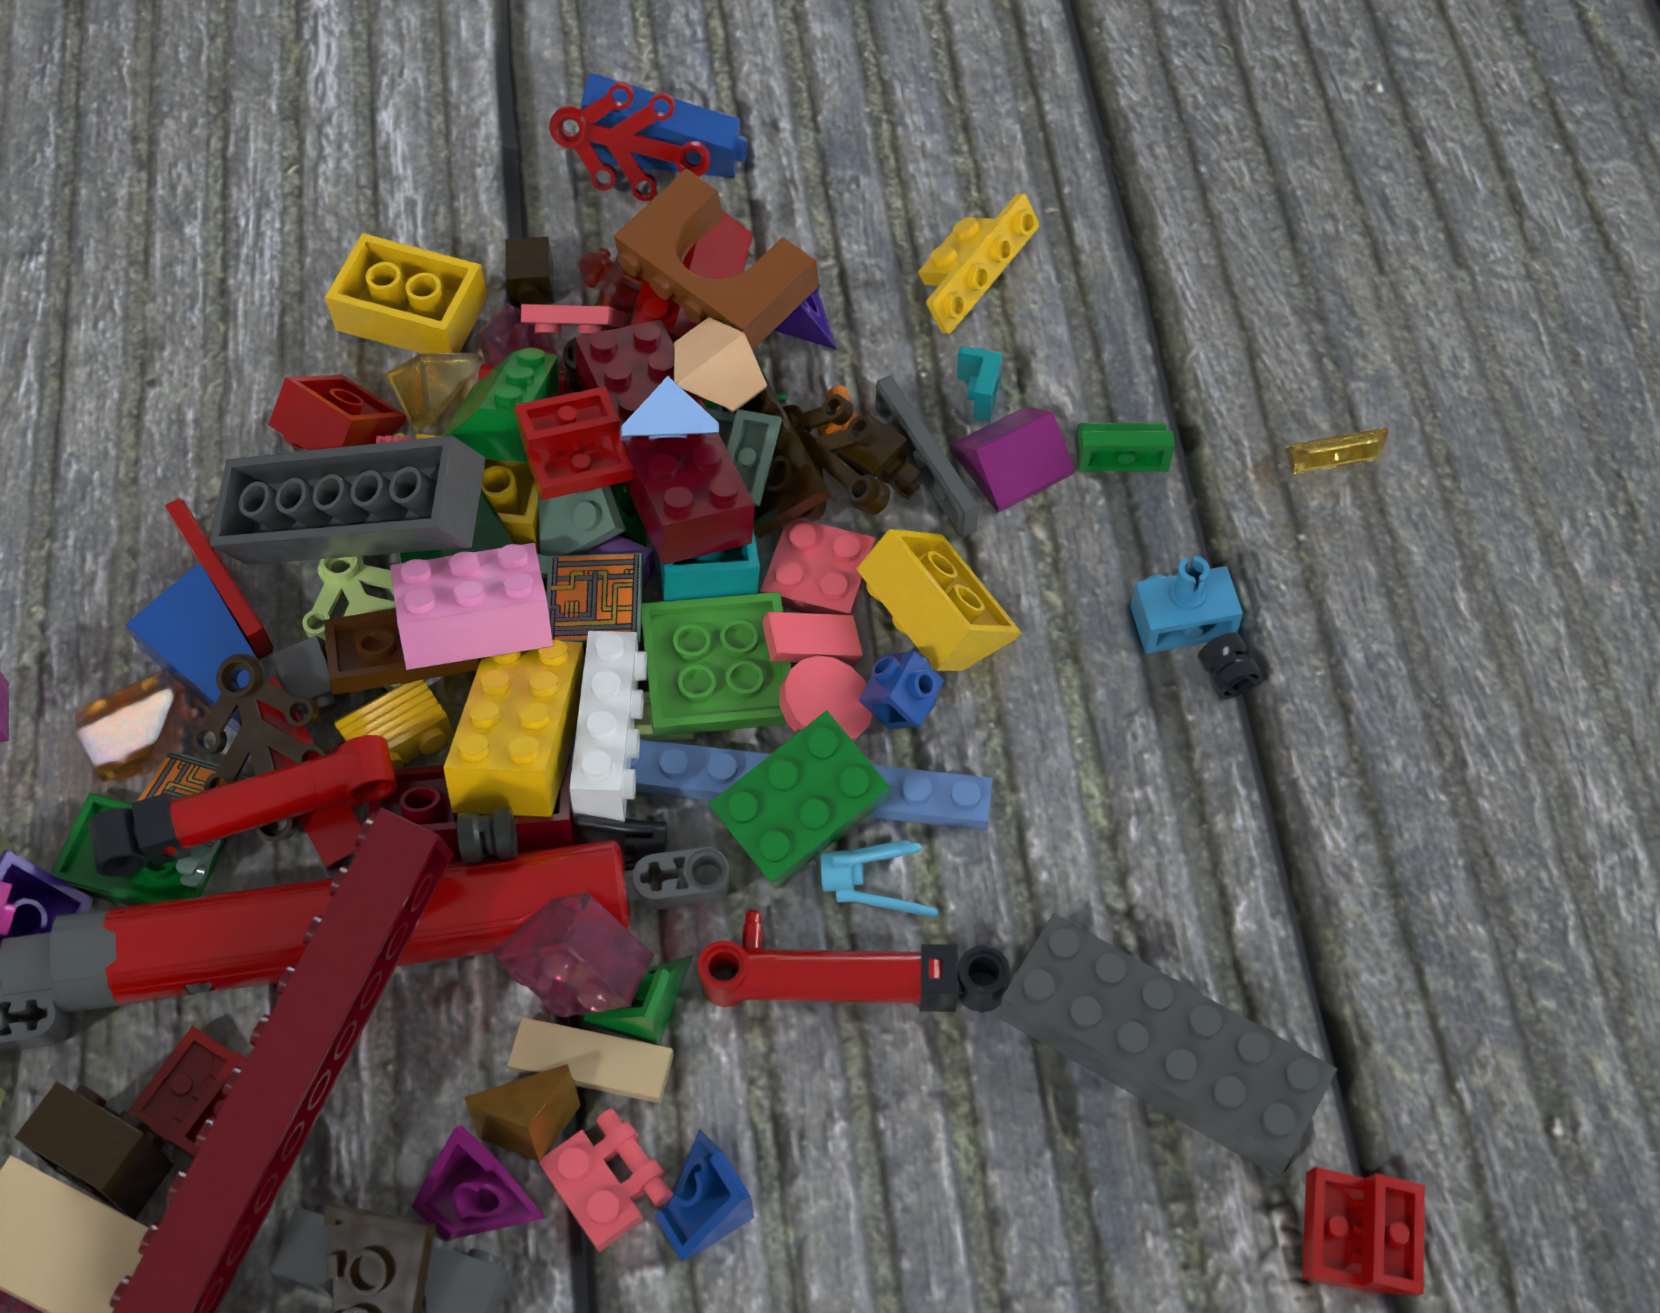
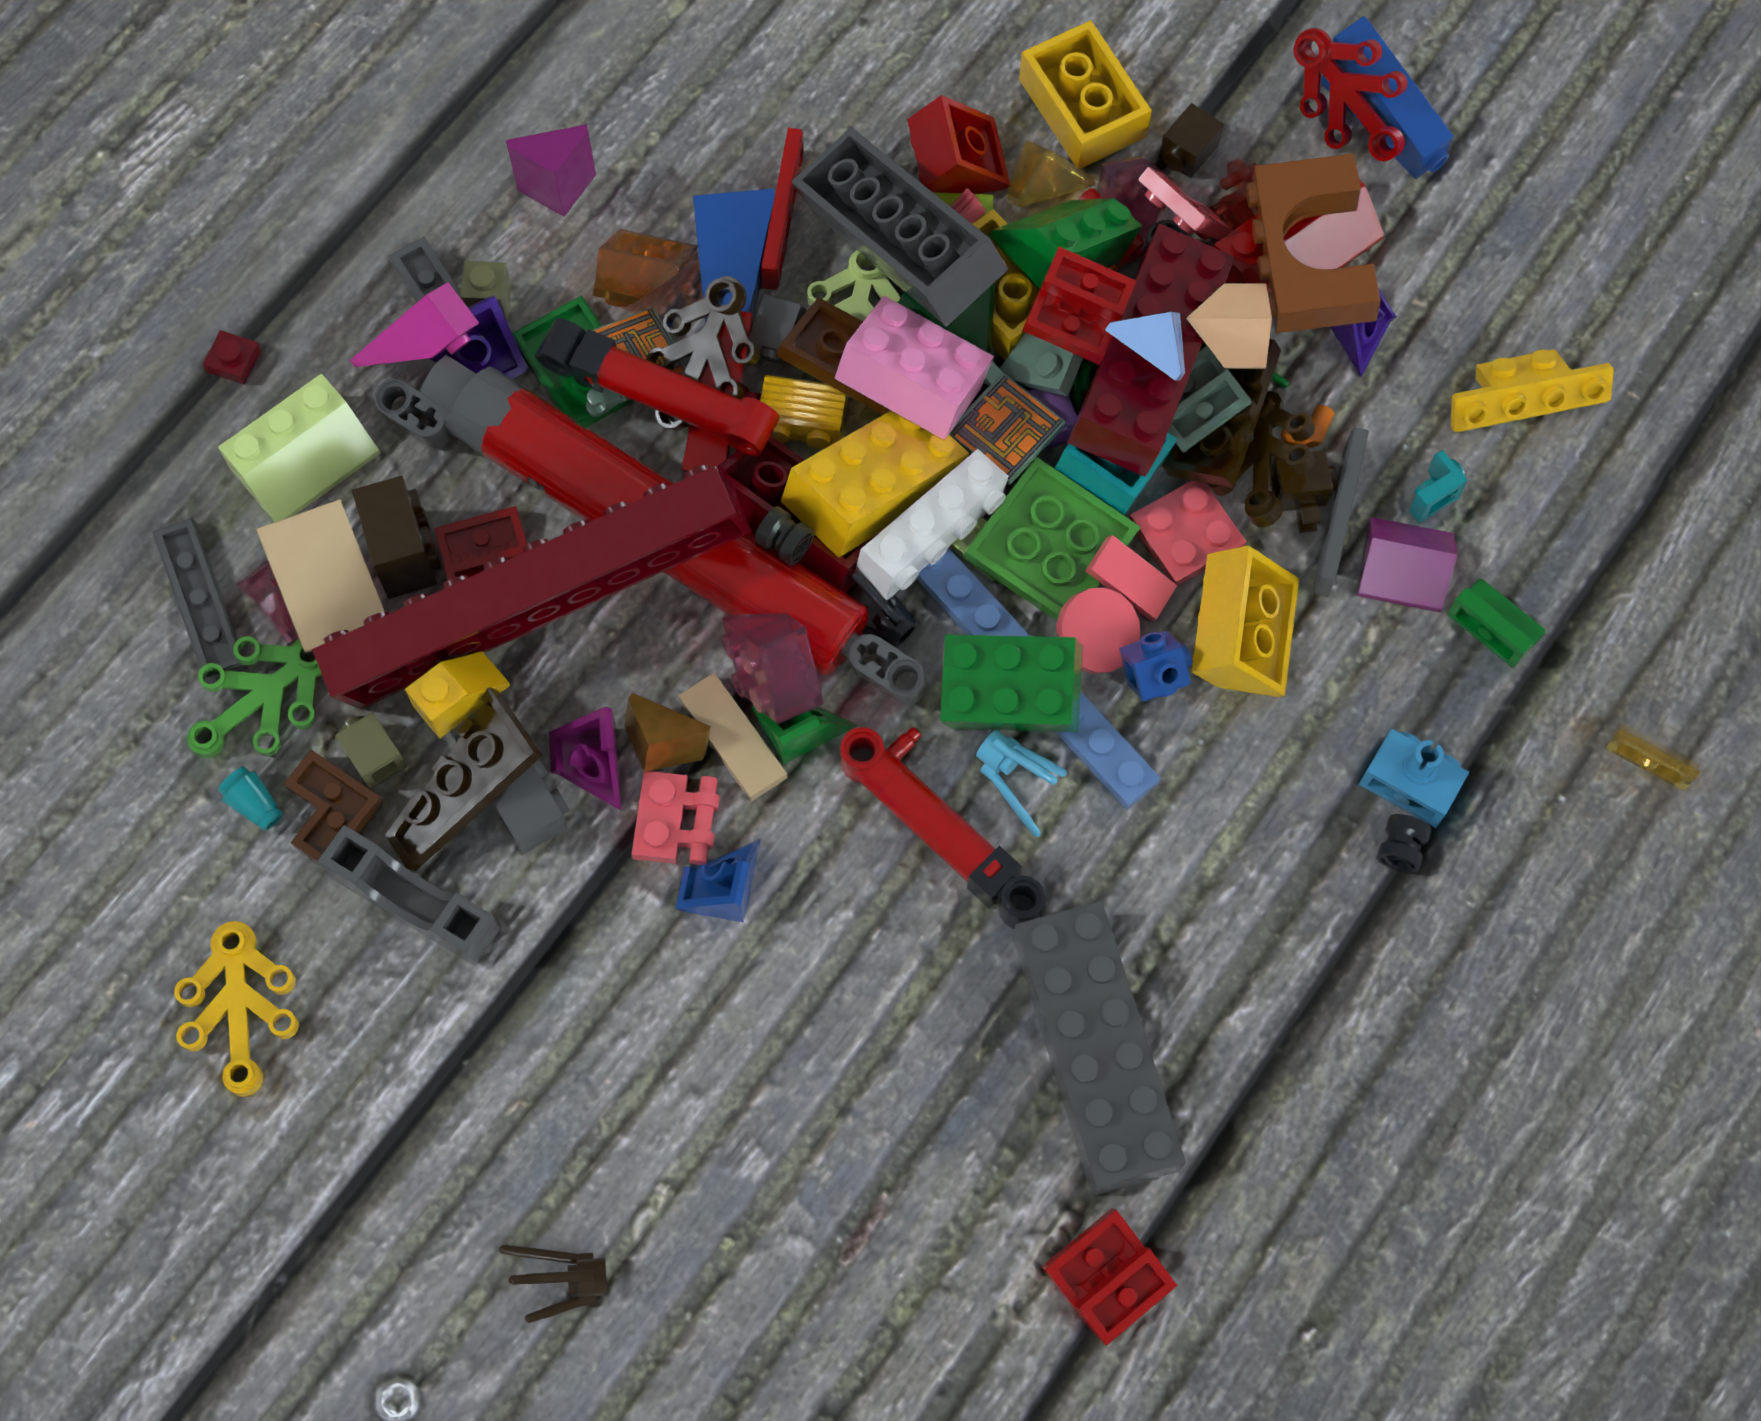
camera: 40 degrees right, 10 degrees up
none -> yellow slope [405,651,510,739]

